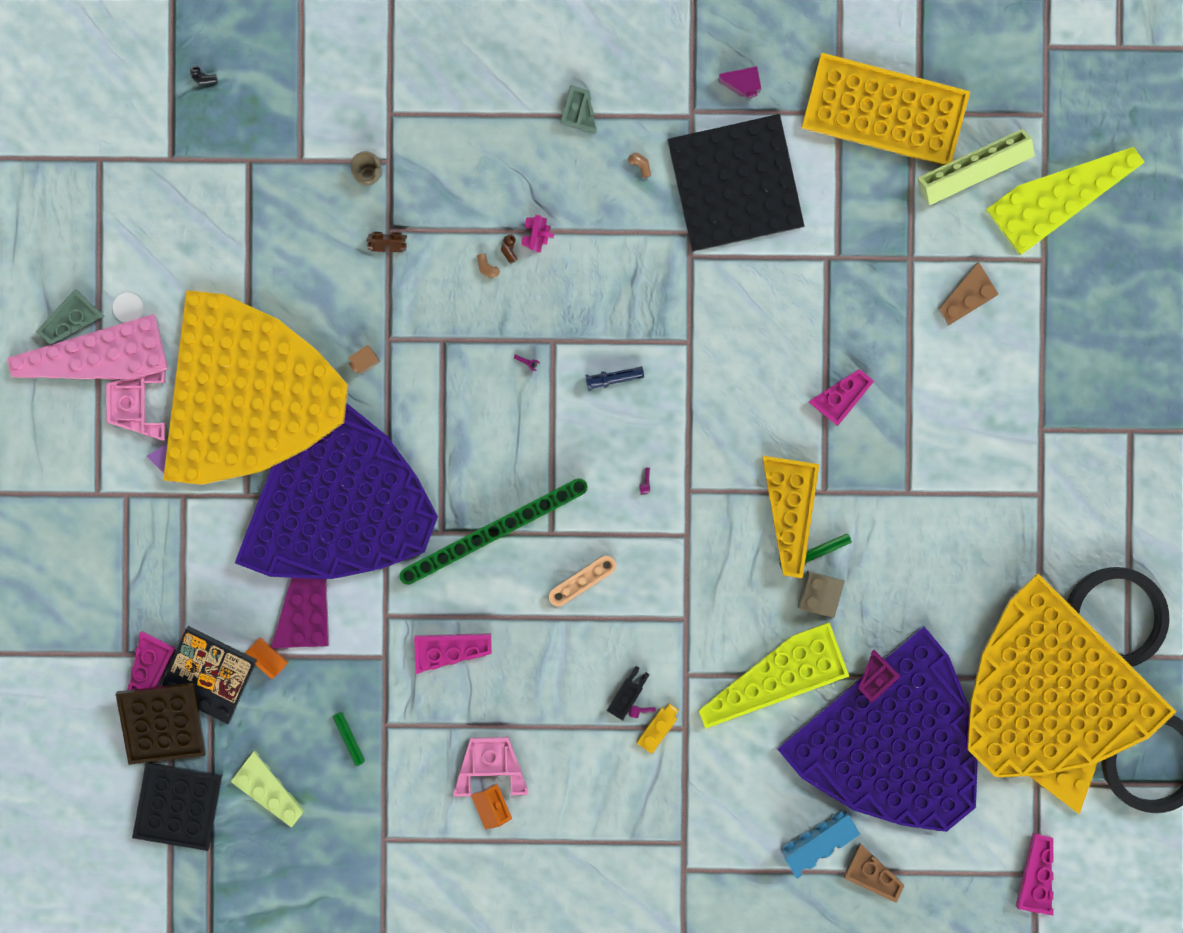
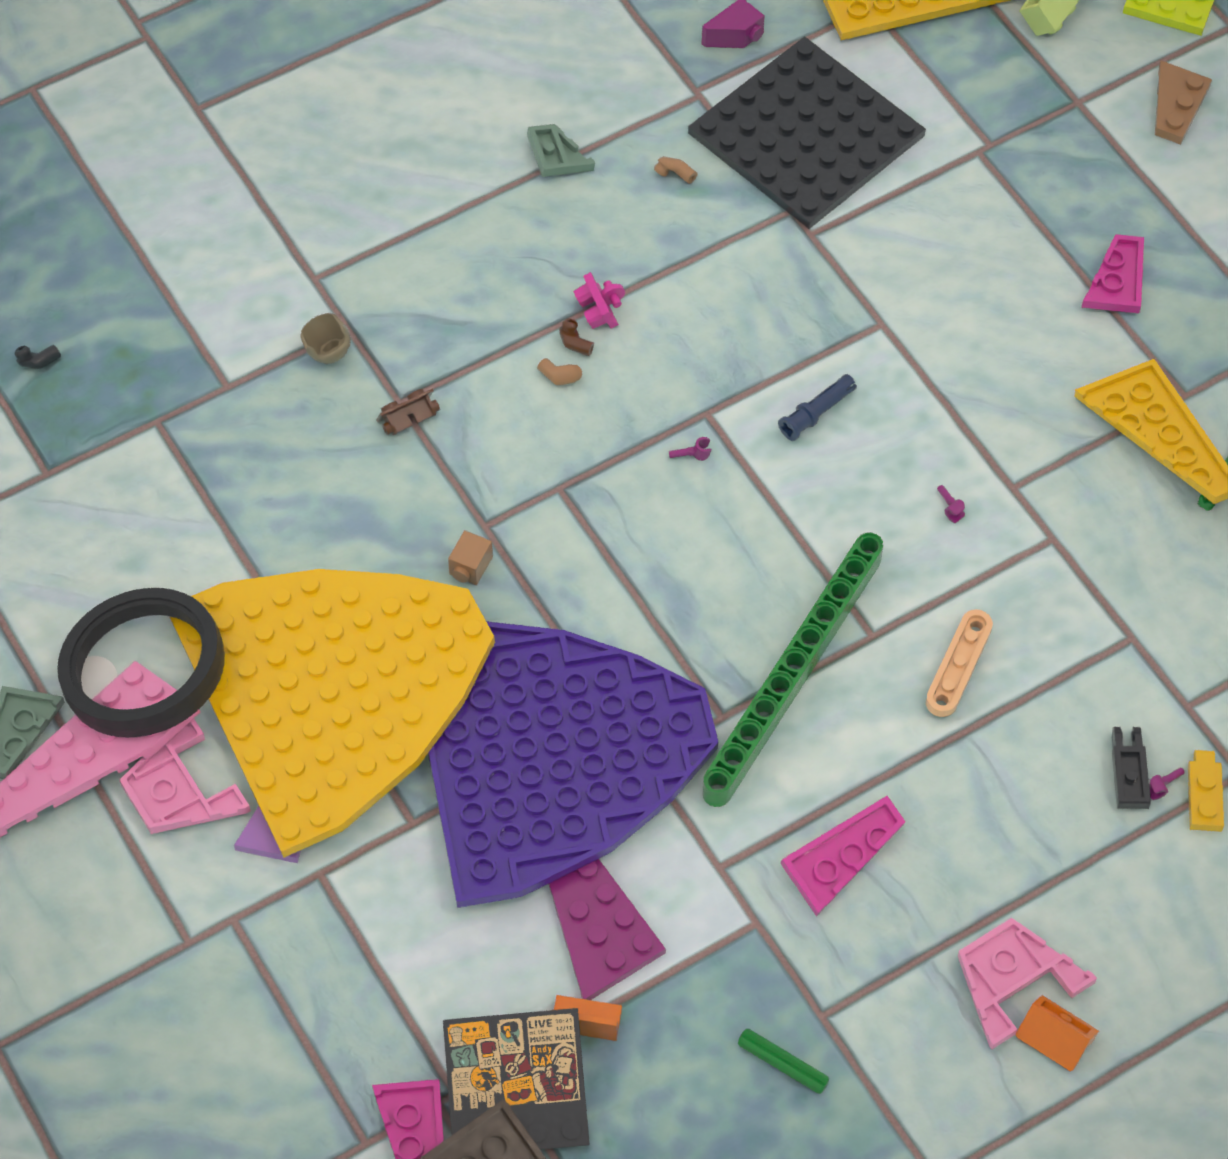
camera: 30 degrees left, 30 degrees down
none -> black tyre [57,588,225,738]

